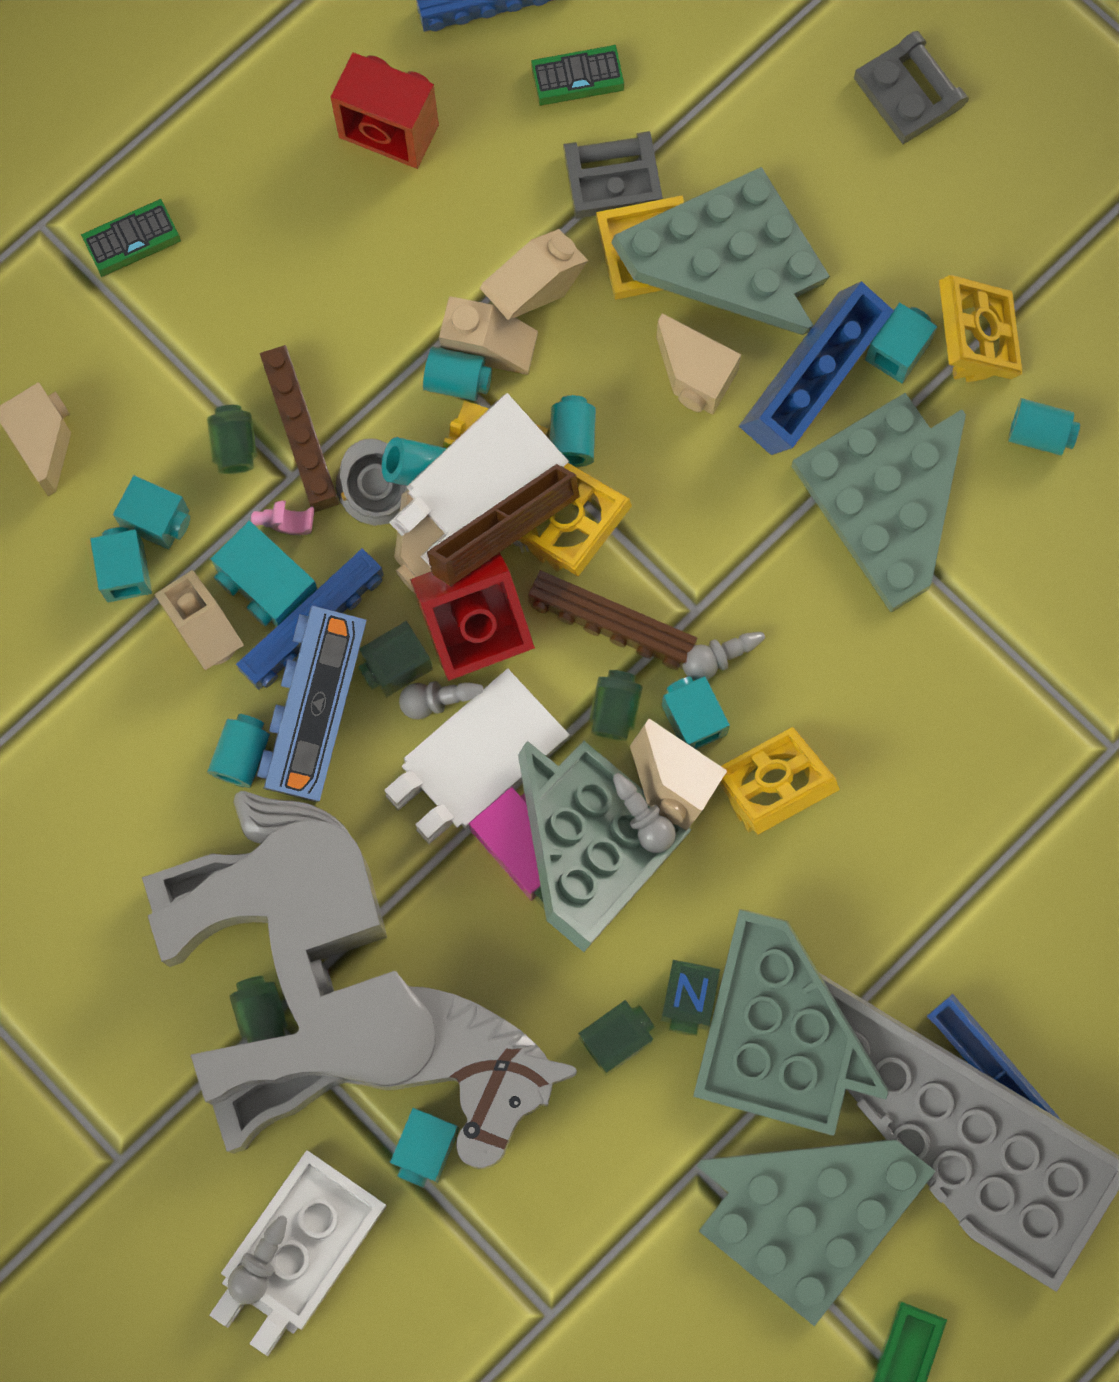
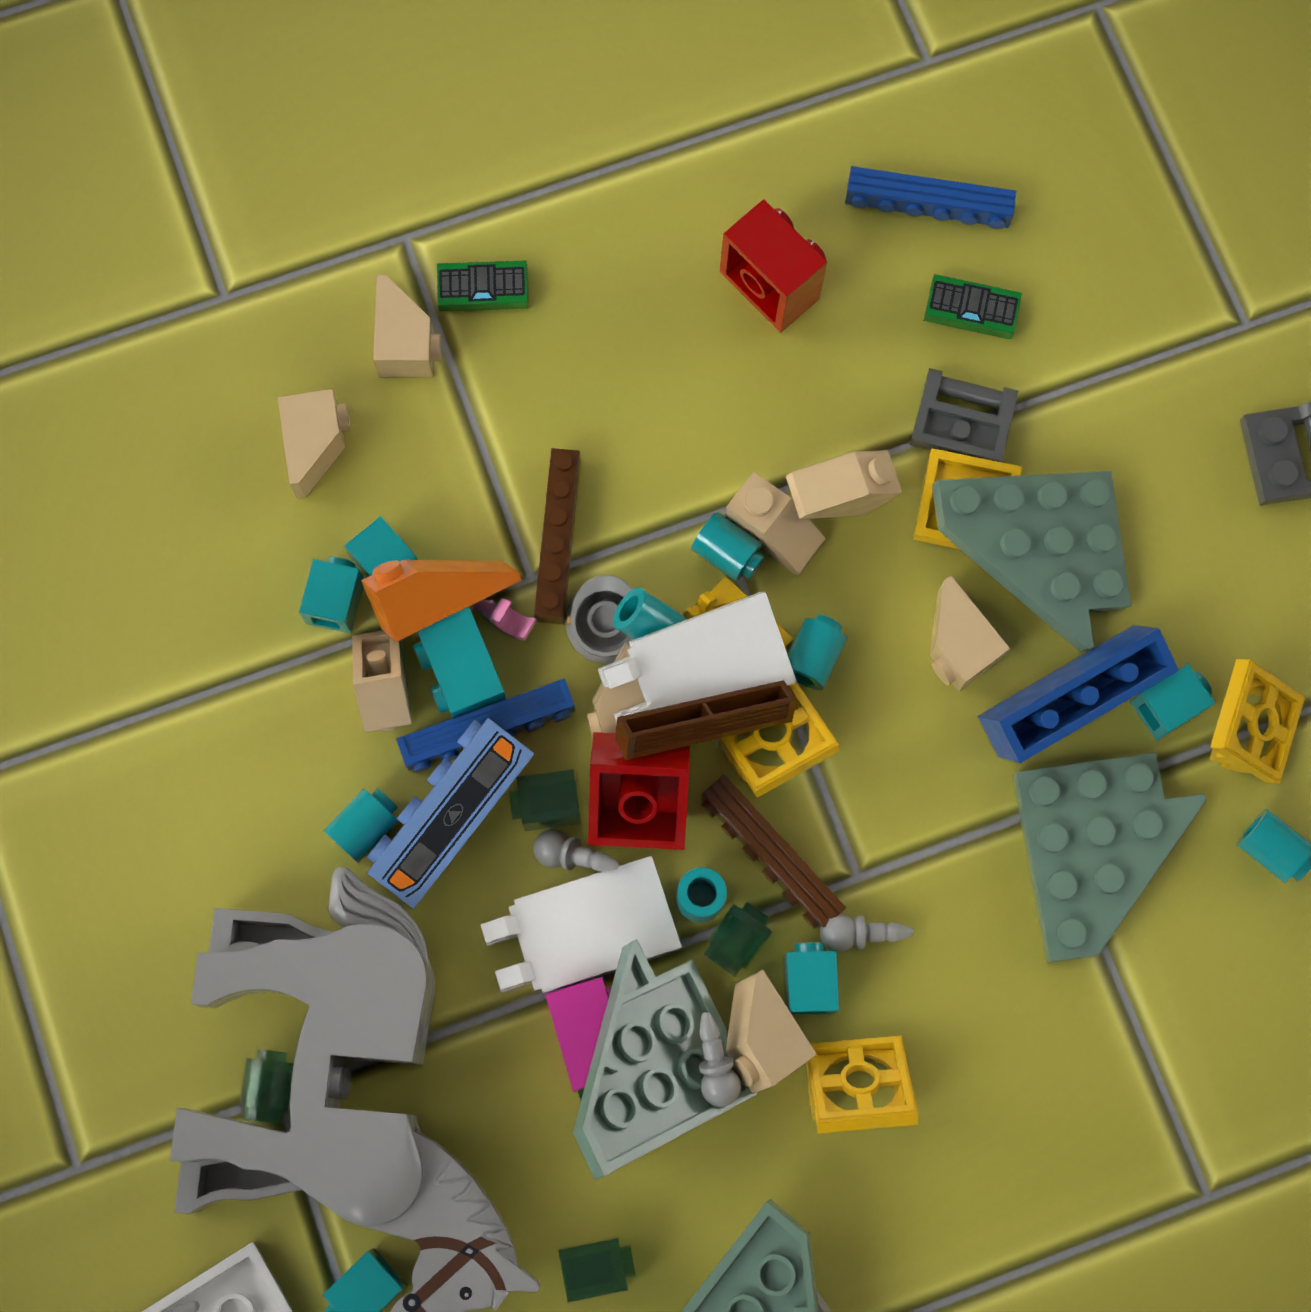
camera: 20 degrees right, 0 degrees up
clear green brick [207,404,257,474] -> none
clear green brick [660,960,720,1036] -> none
none -> orange slope [361,560,522,642]
none -> tan slope [373,274,442,377]
none -> teal brick [676,867,727,923]

